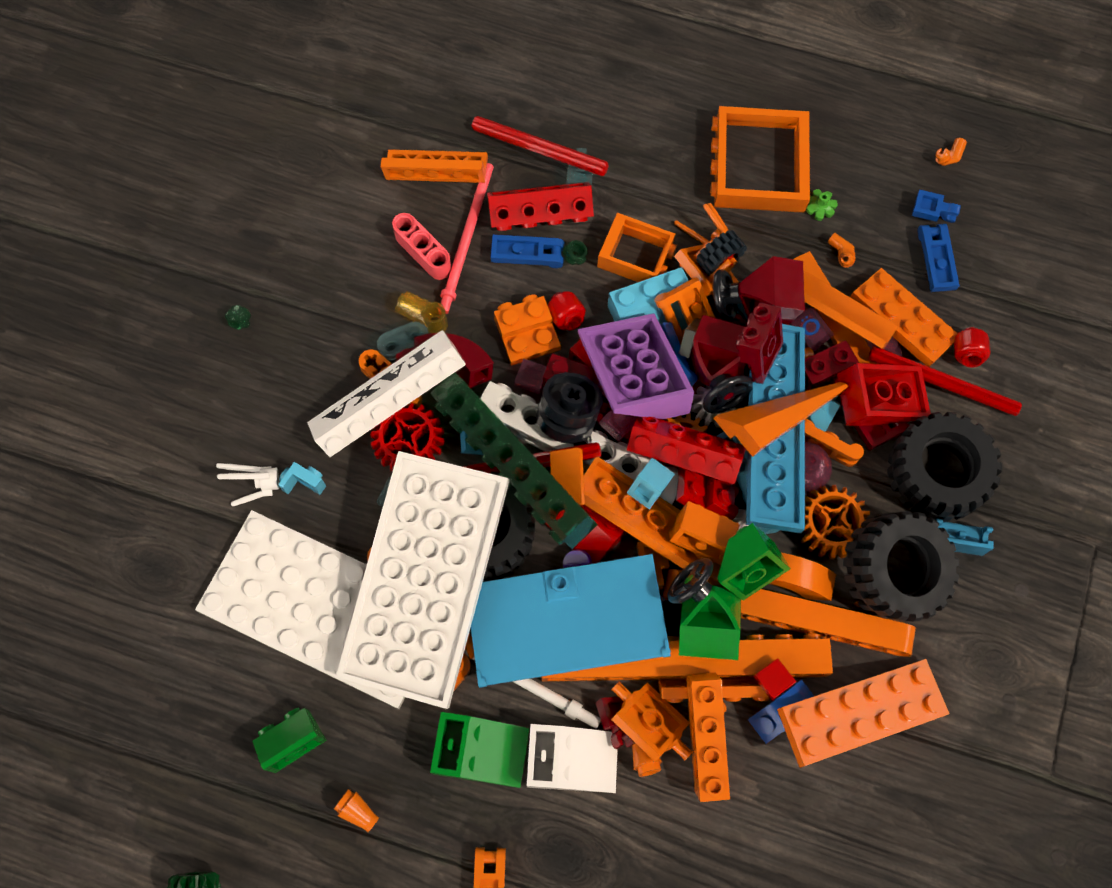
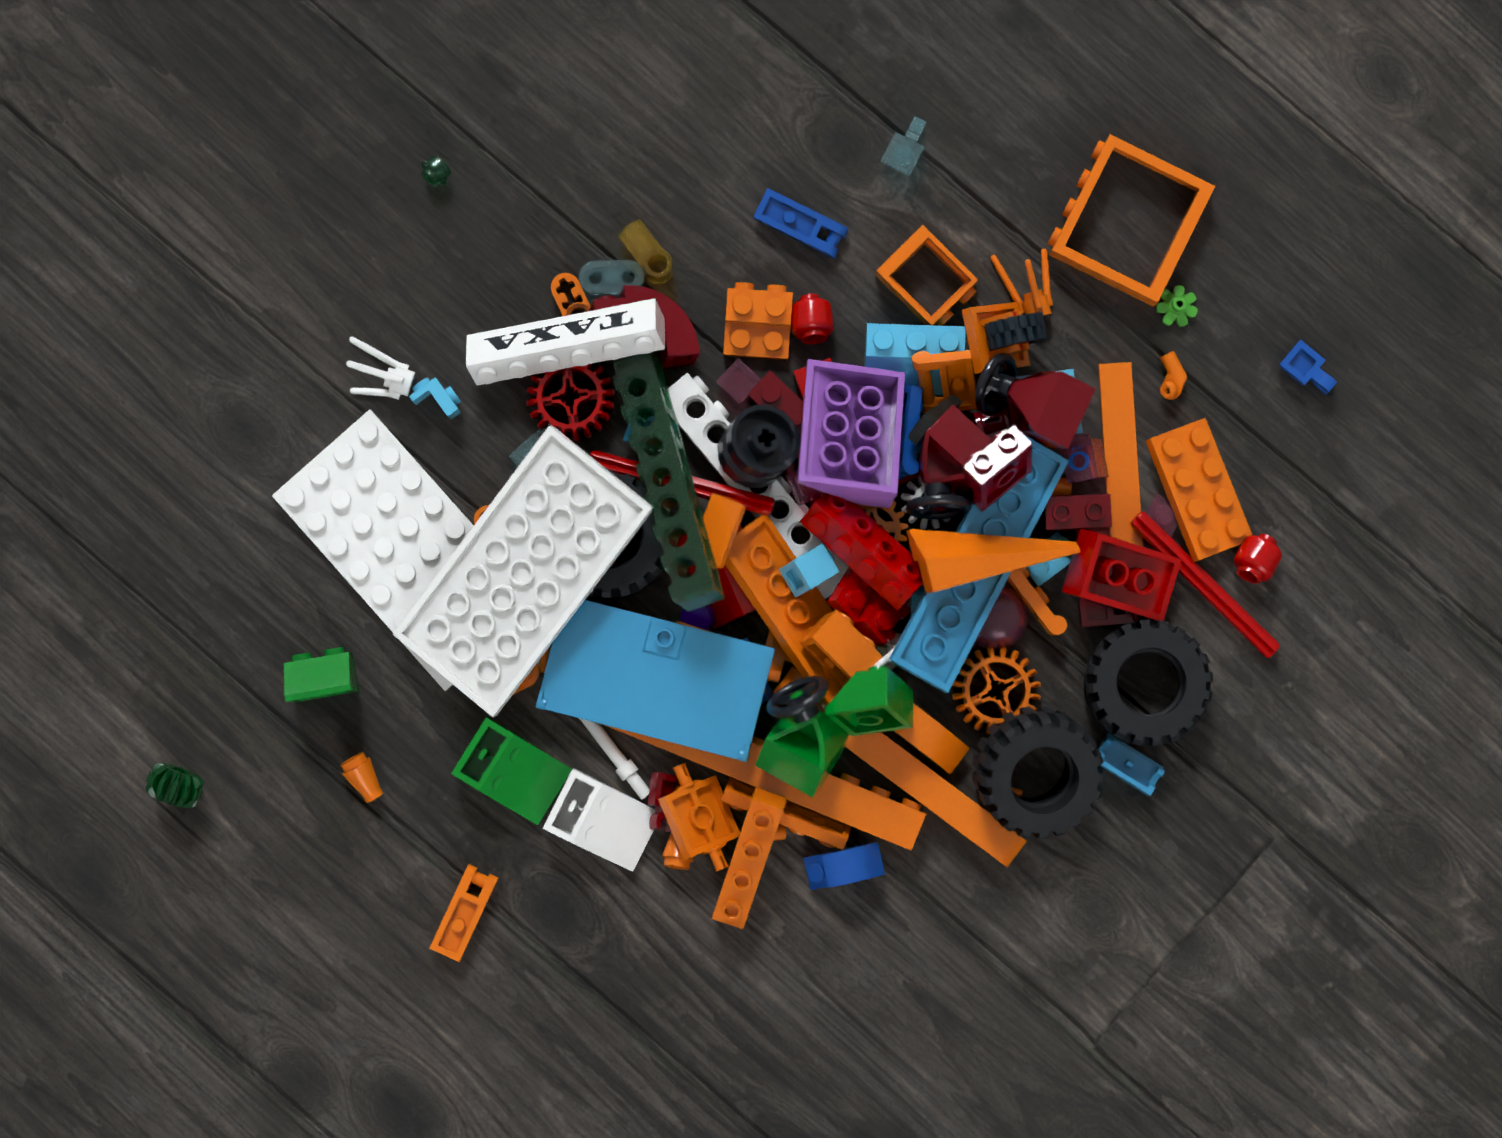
camera: 25 degrees right, 15 degrees up
orange fence [380,149,488,183] -> none
coral beam [392,213,451,280] -> none
coral bar [438,163,494,314] -> none
red axle [471,116,609,176] -> none
red brick [487,182,594,231] -> none
clear green plate [563,240,588,265] -> none
red tile [754,658,796,701] -> none
orange plate [777,659,949,768] -> none
orange fence [804,272,898,349] -> none
blue plate [918,224,960,292] -> none
orange arm [935,138,967,166] -> none

